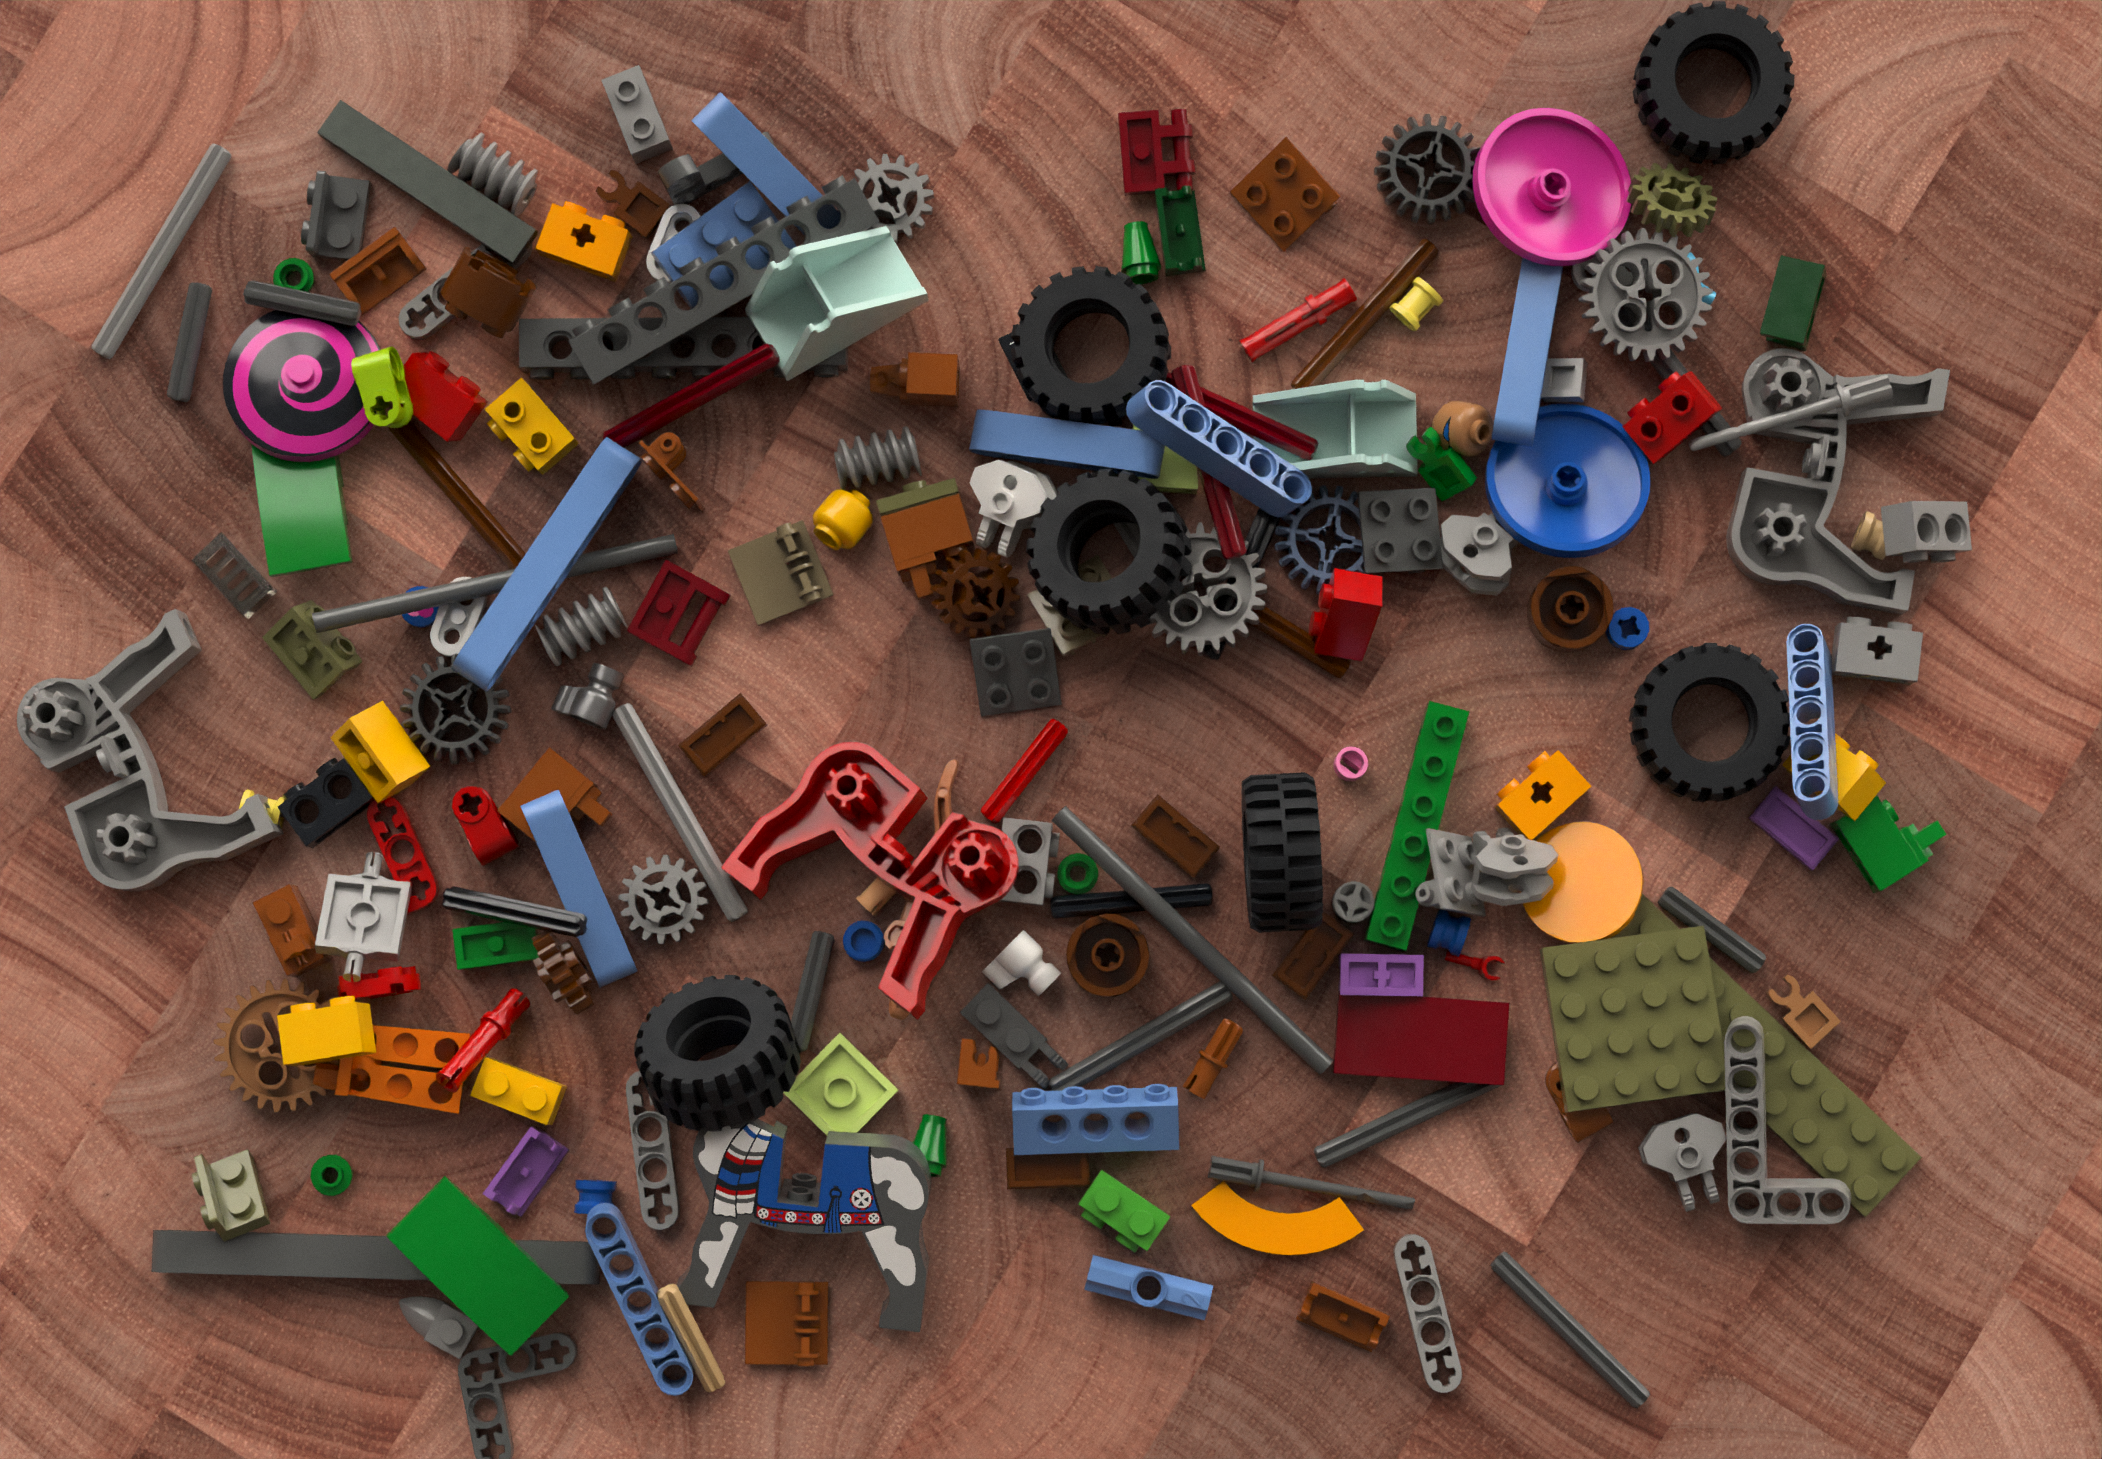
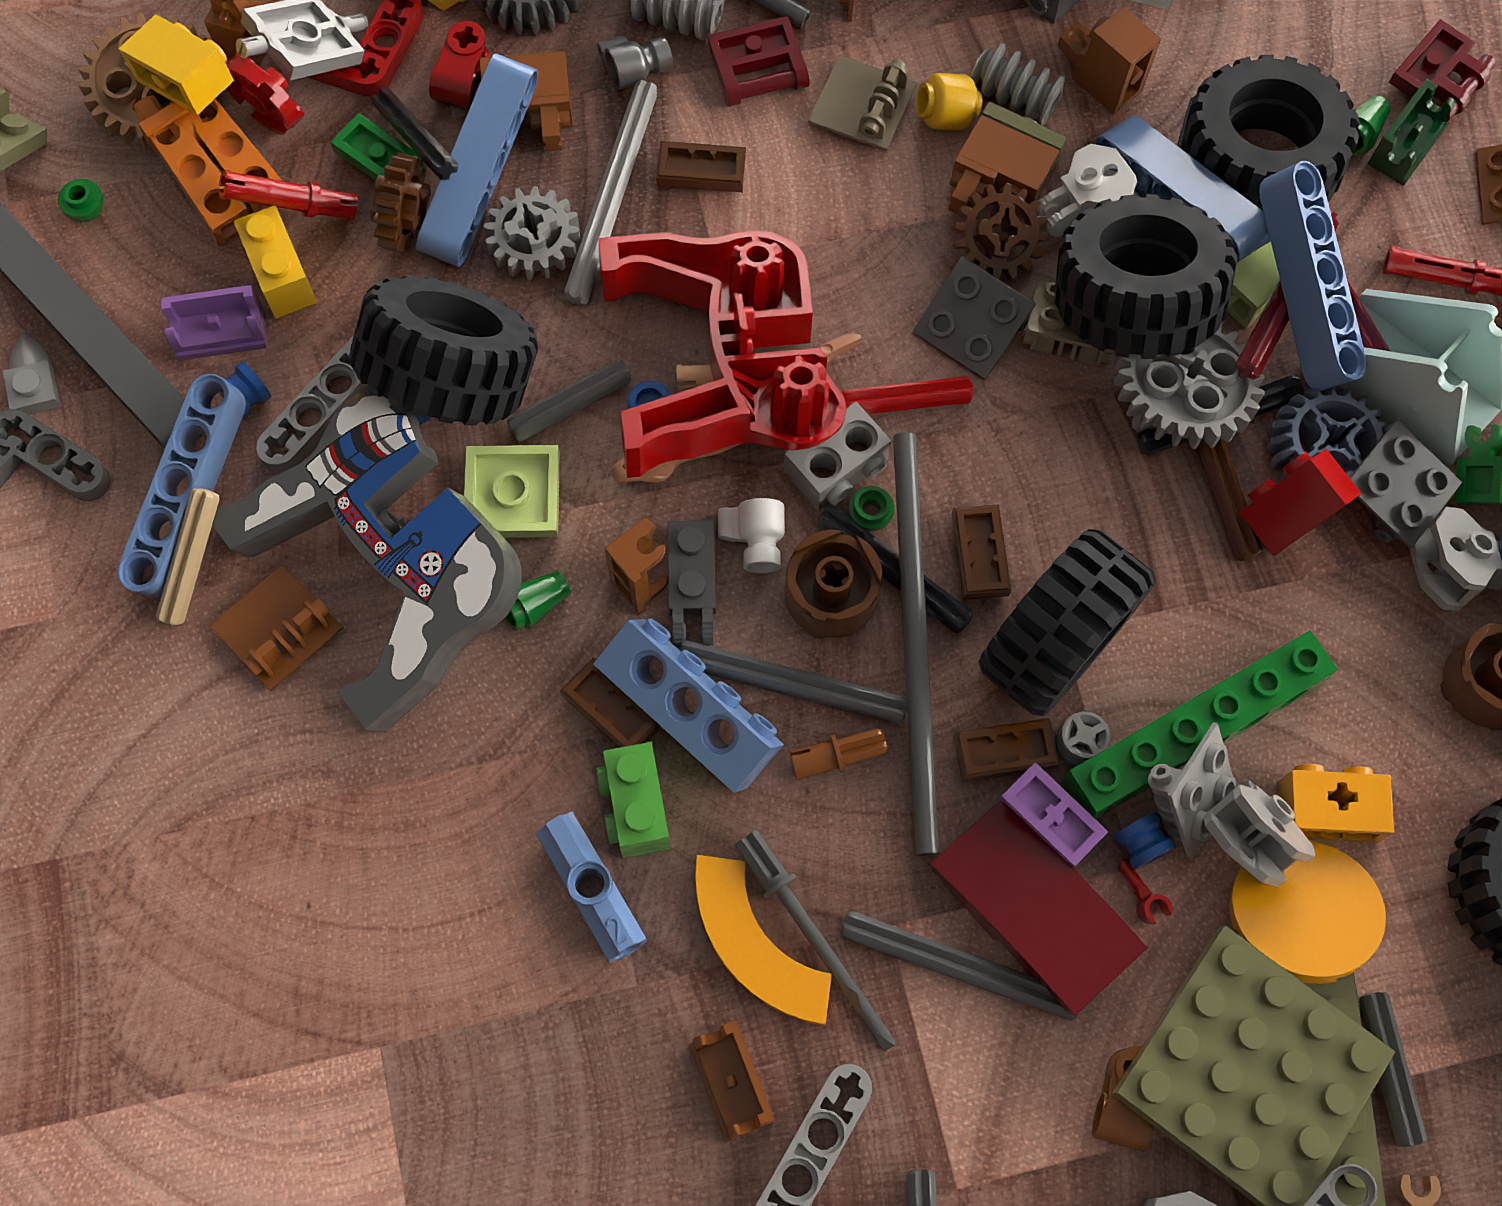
camera: 35 degrees right, 15 degrees down
green slope [386,1176,569,1356] -> none
bright pink hinge [1333,747,1368,781] -> none

